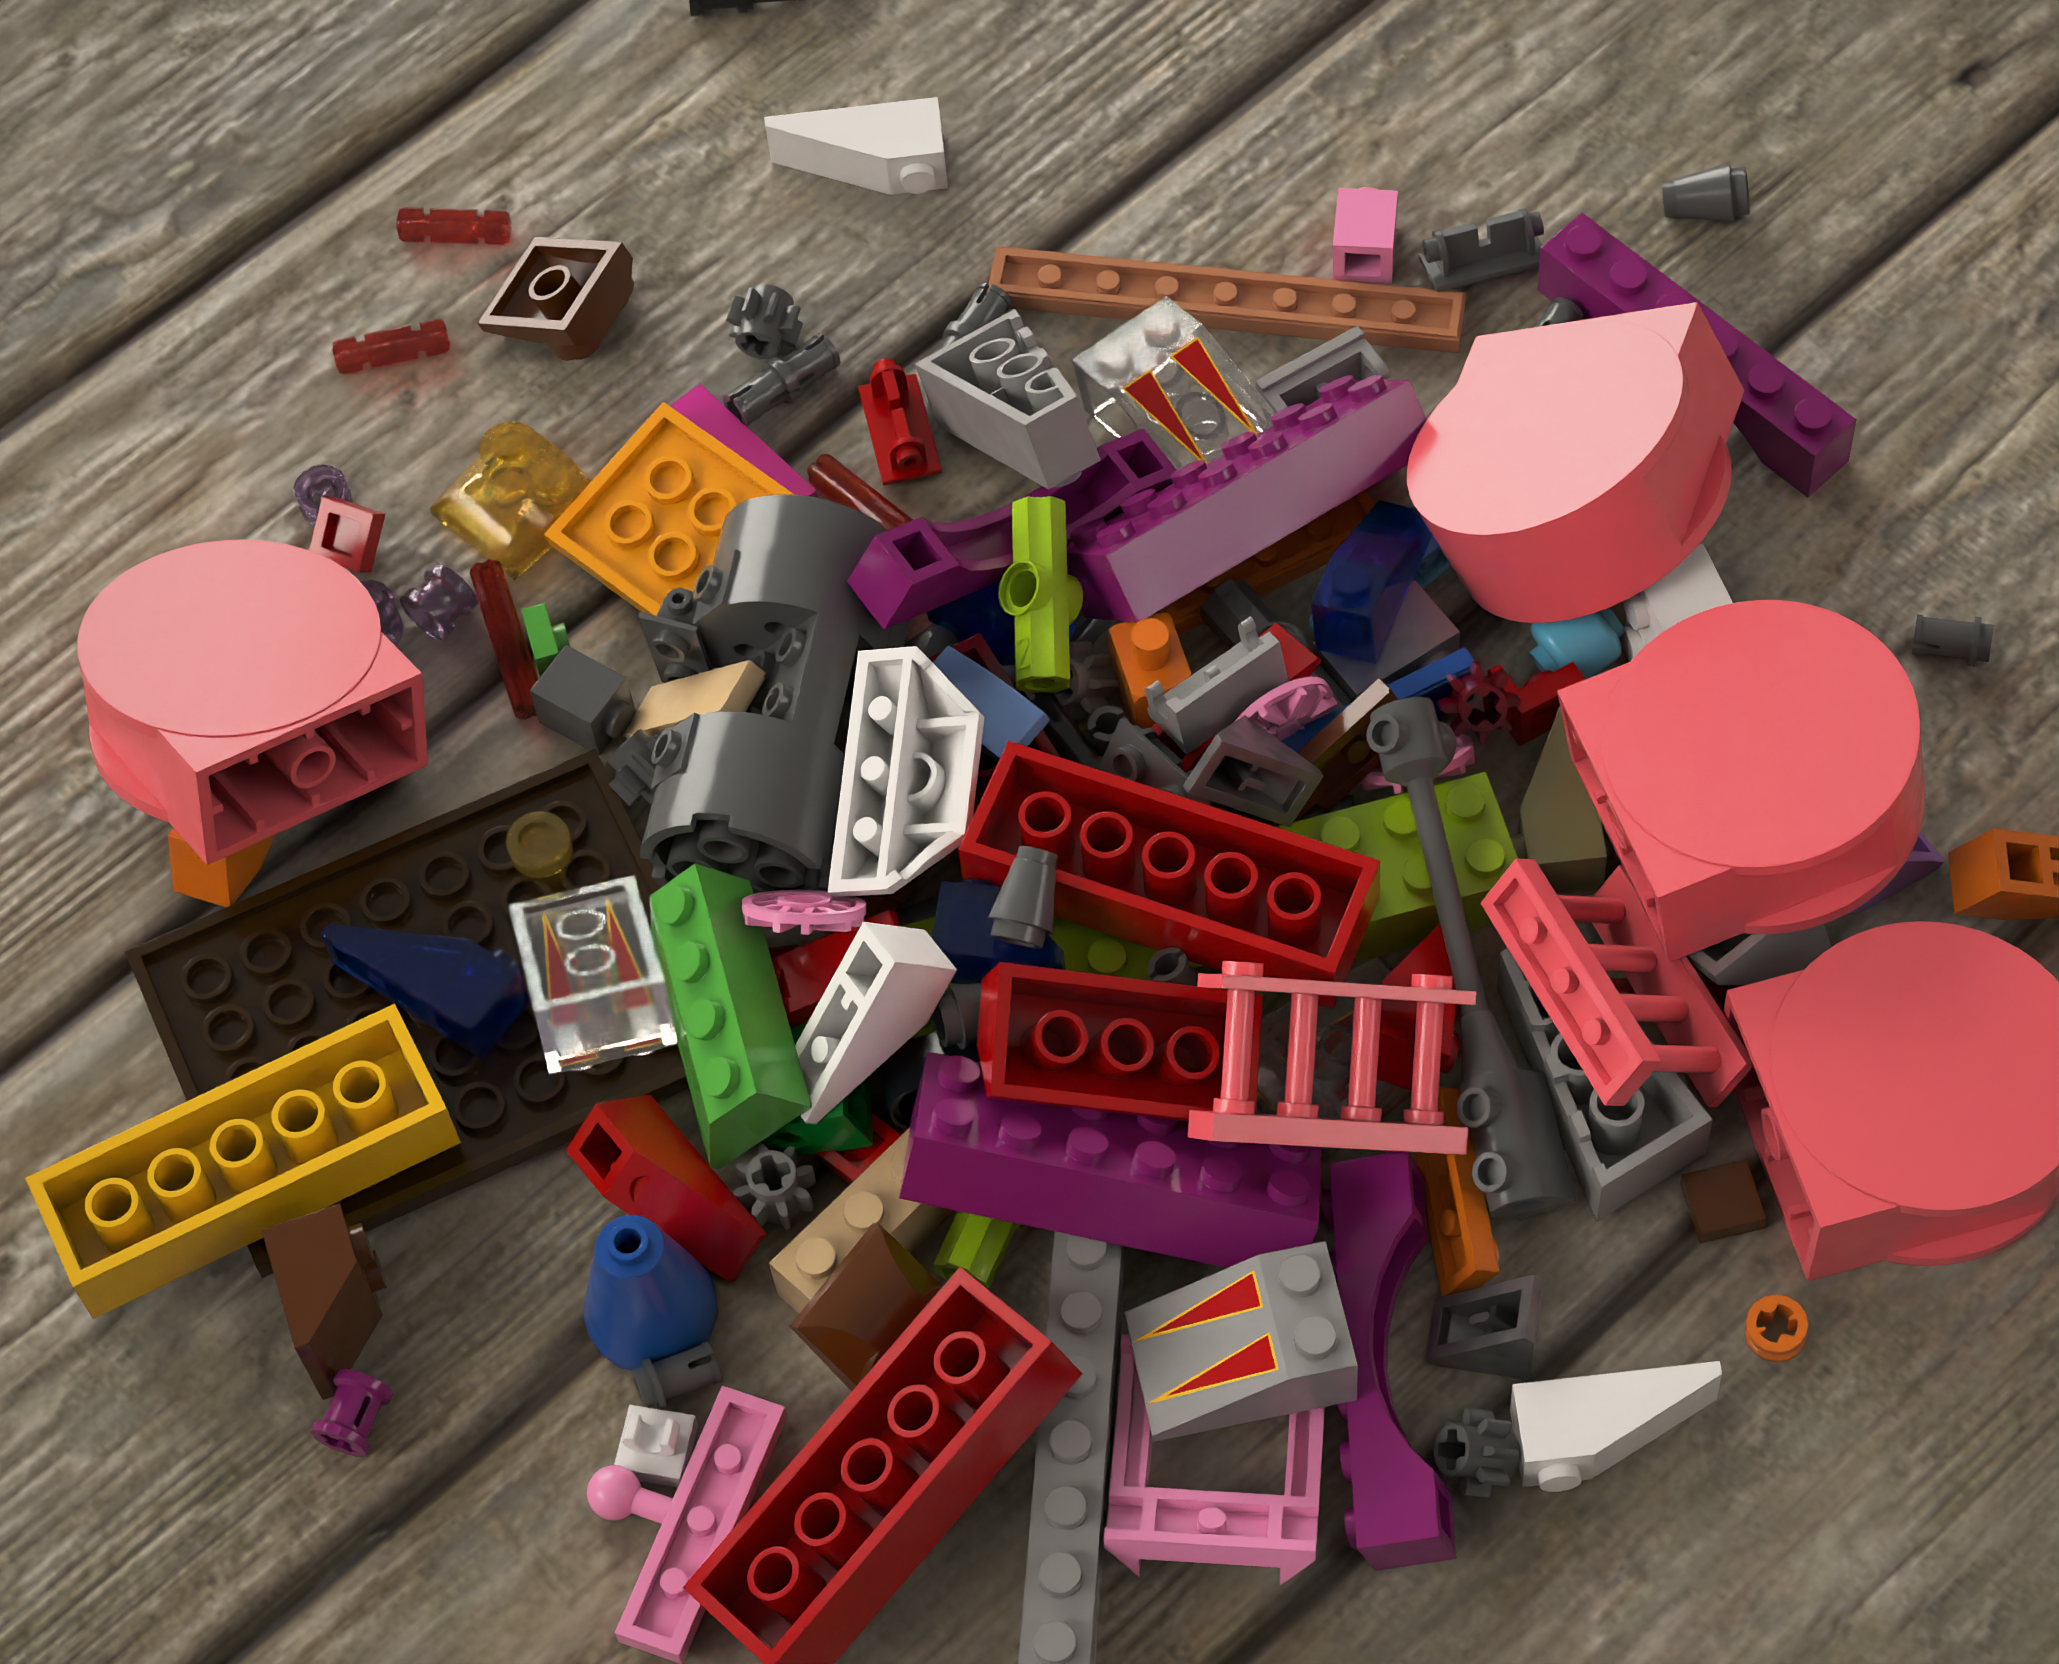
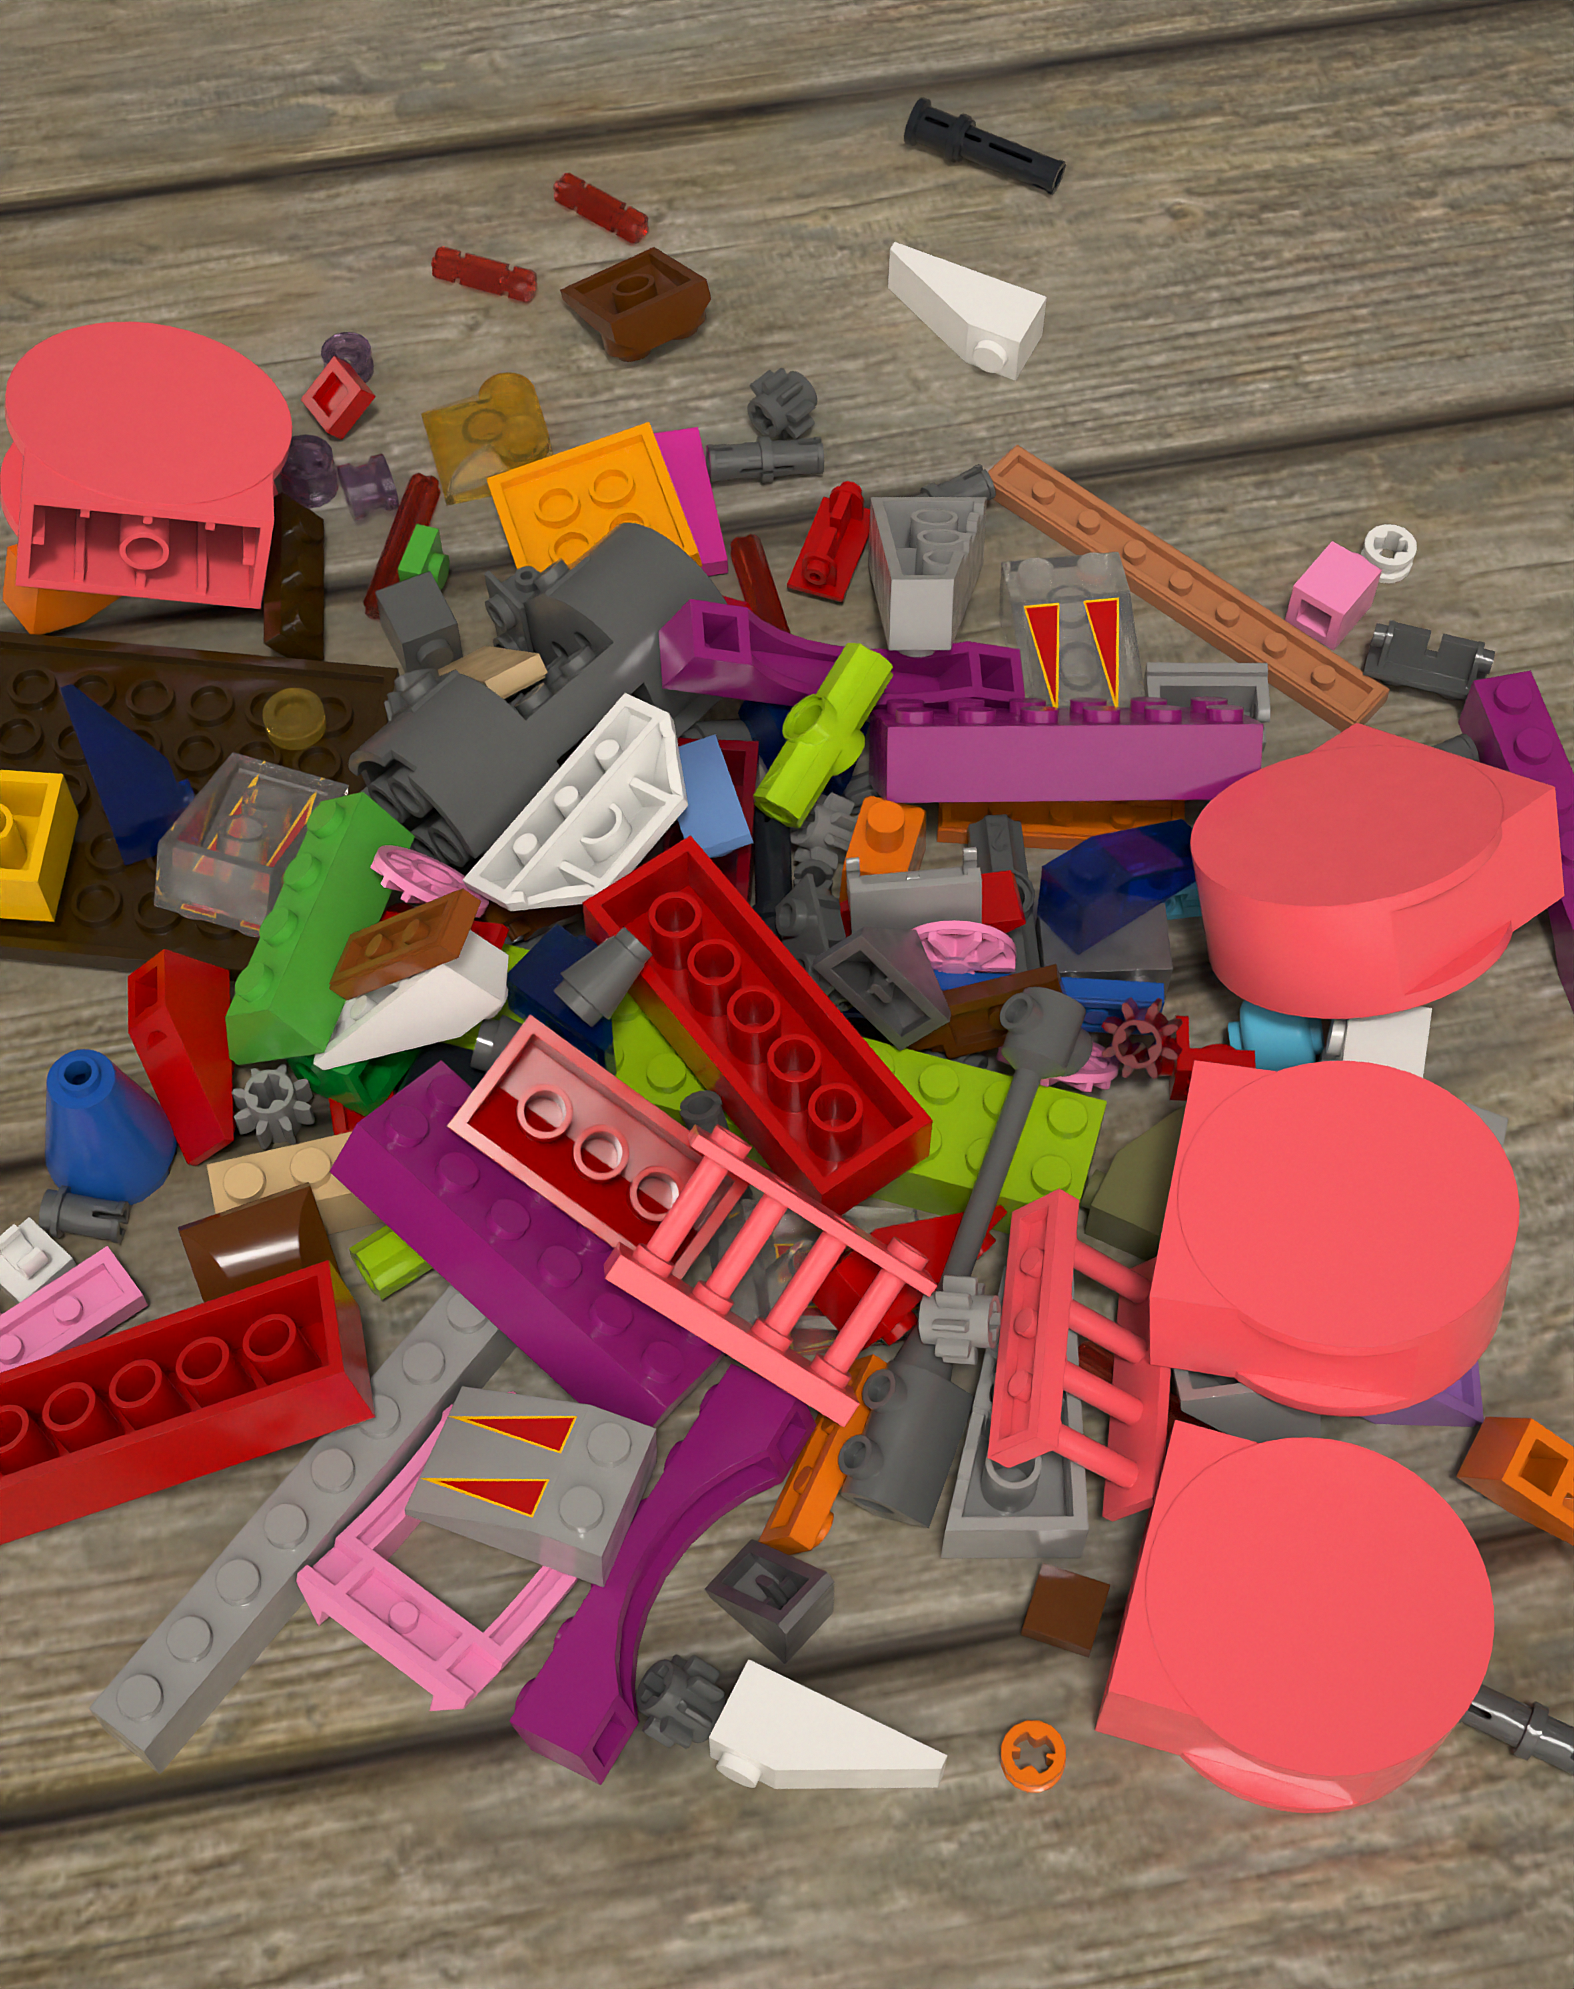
camera: 25 degrees right, 0 degrees up
none -> dark brown plate [263,492,324,661]
none -> dark orange tile [329,888,481,1000]
none -> light grey gear [919,1275,1001,1365]
none -> white bush [1361,524,1417,583]

